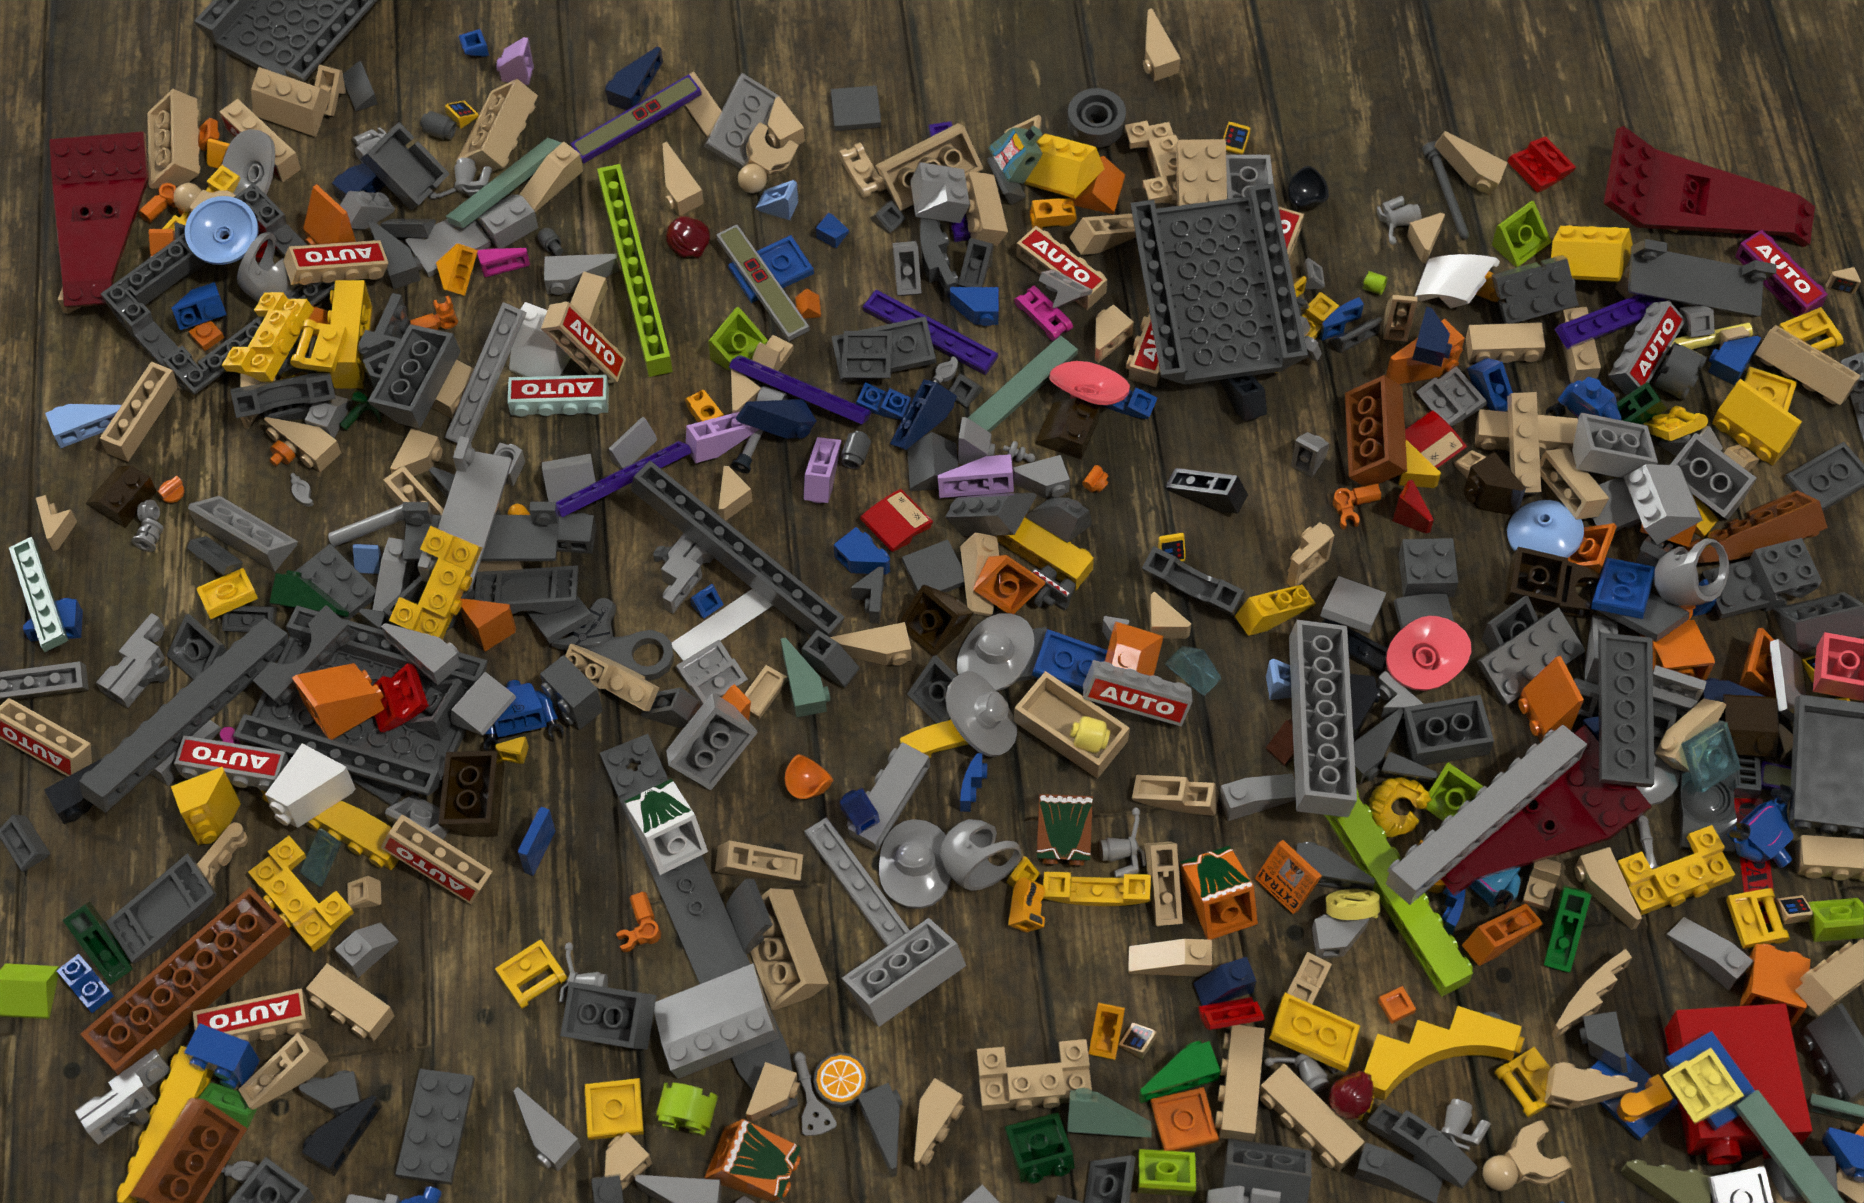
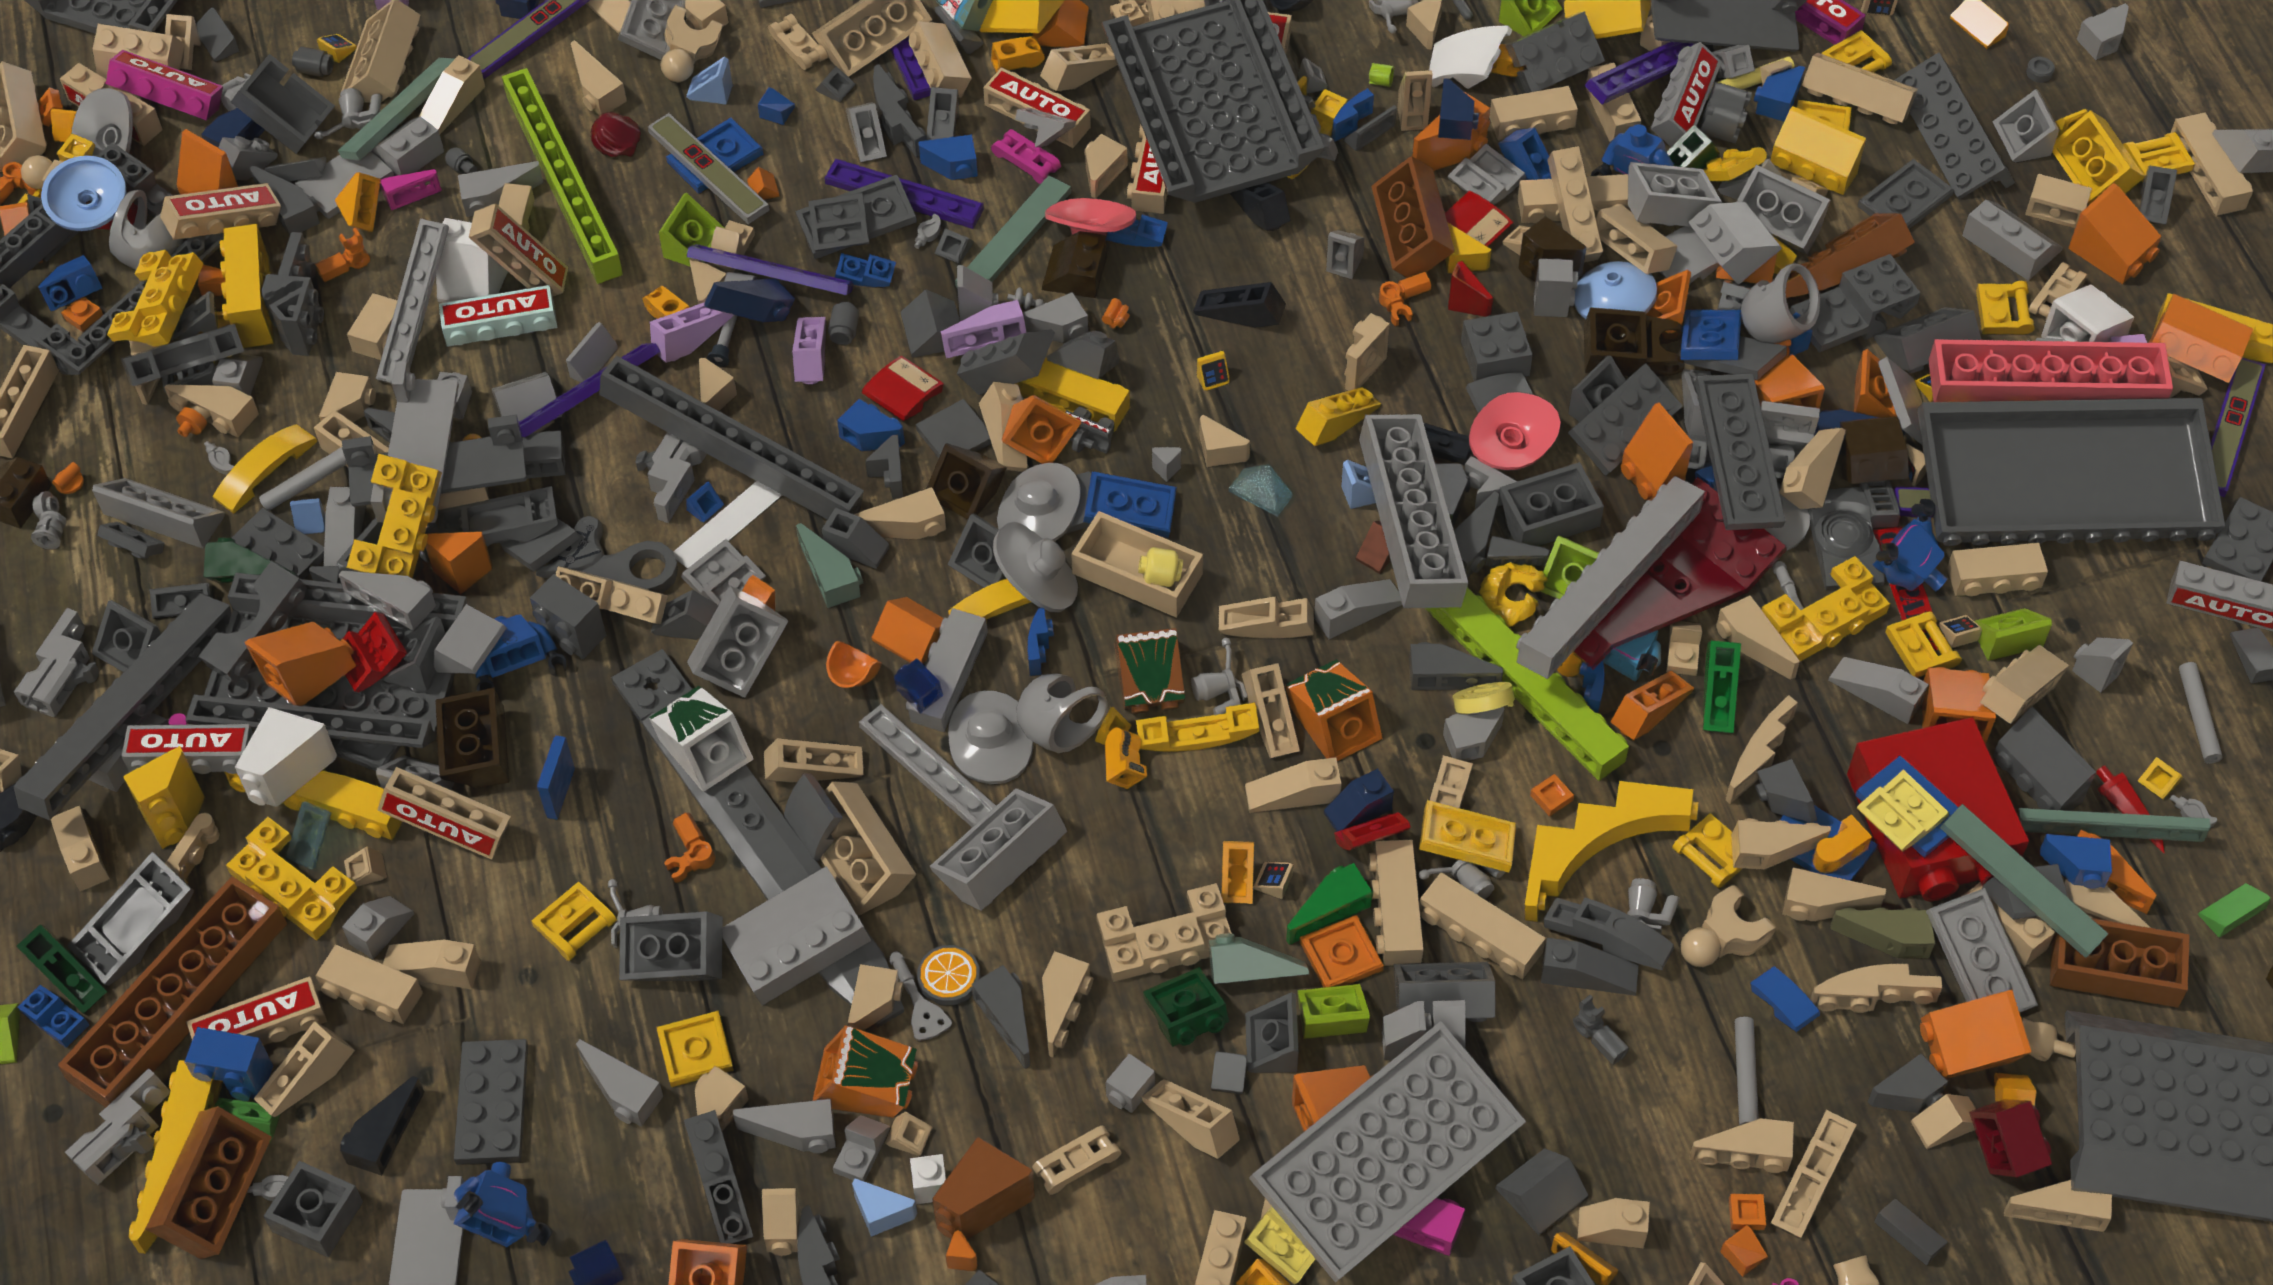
camera: 10 degrees left, 5 degrees down
yellow tile [196,568,258,620] -> none
yellow plate [290,319,348,373] -> none
dark grey slope [299,1070,362,1117] -> none
dark green plant [339,391,381,430] -> none
dark grey slope [368,324,461,428] -> none
yellow slope [495,737,529,764] -> none
lime brick [656,1083,718,1136] -> none
tan tile [745,665,788,720] -> none
dark blue slope [890,379,958,450] -> none
light grey slope [910,162,970,223] -> none
brick [1083,660,1192,726] -> none
orange slope [1105,622,1164,676] -> none
dark grey arch [1142,546,1246,618] -> none
orange tile [1255,840,1322,914] -> none
light grey tile [1320,576,1386,633] -> none
dark red hair [1329,1071,1374,1120] -> none
clear light blue plate [1681,721,1741,792] -> none
none -> tan slope [51,806,109,892]
none -> dark pink brick [105,50,223,120]
none -> yellow slope [213,424,317,514]
none -> tan slope [383,939,481,989]
none -> orange slope [872,597,944,668]
none -> light grey brick [1534,259,1578,317]
none -> tan slope [1782,868,1886,921]

